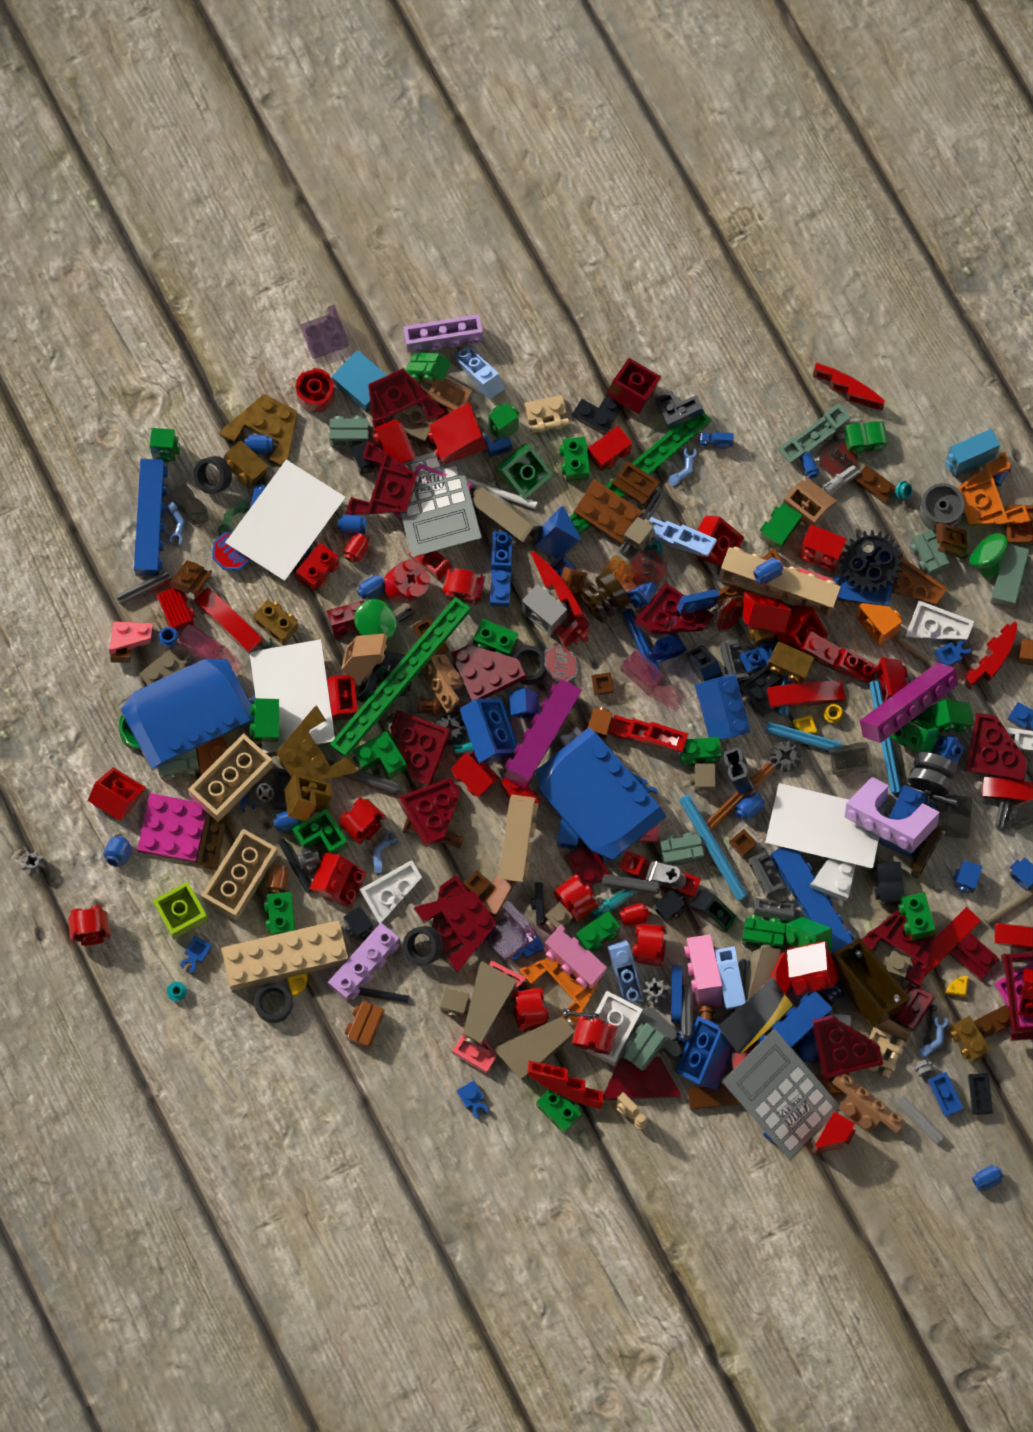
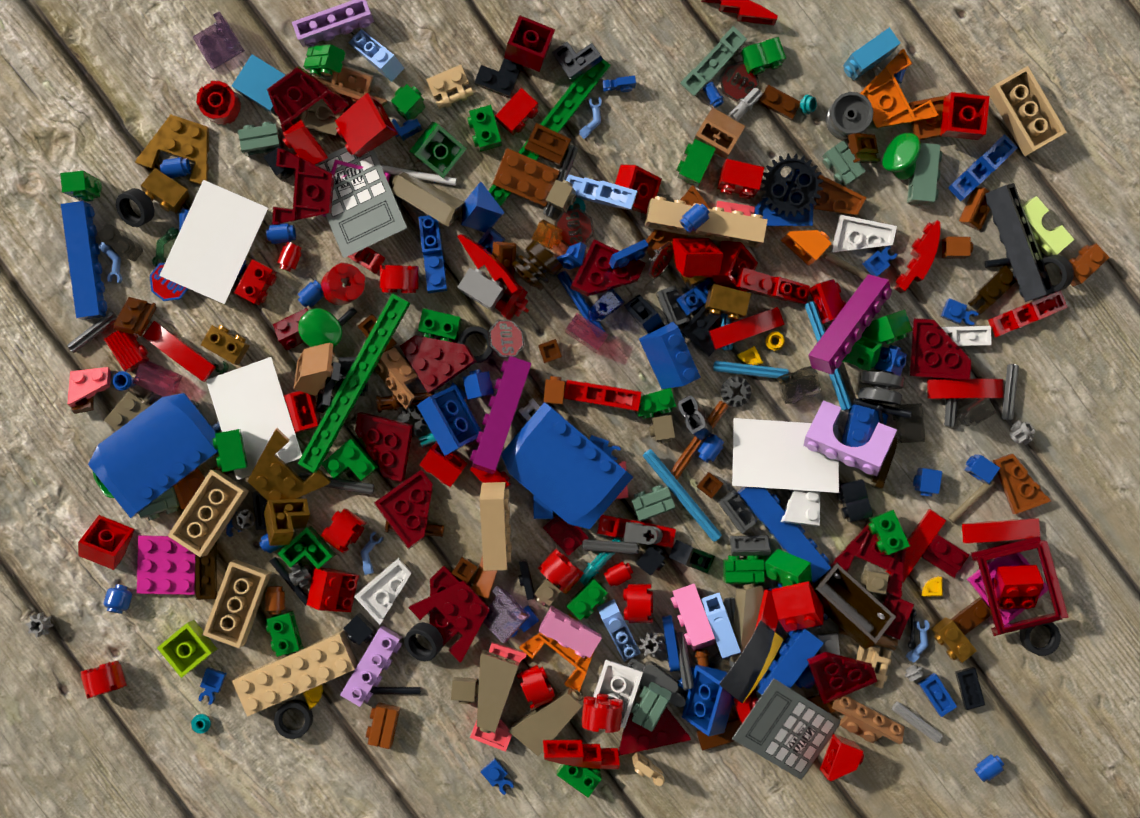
camera: 10 degrees left, 15 degrees up
black hinge [562,1008,600,1020] -> none

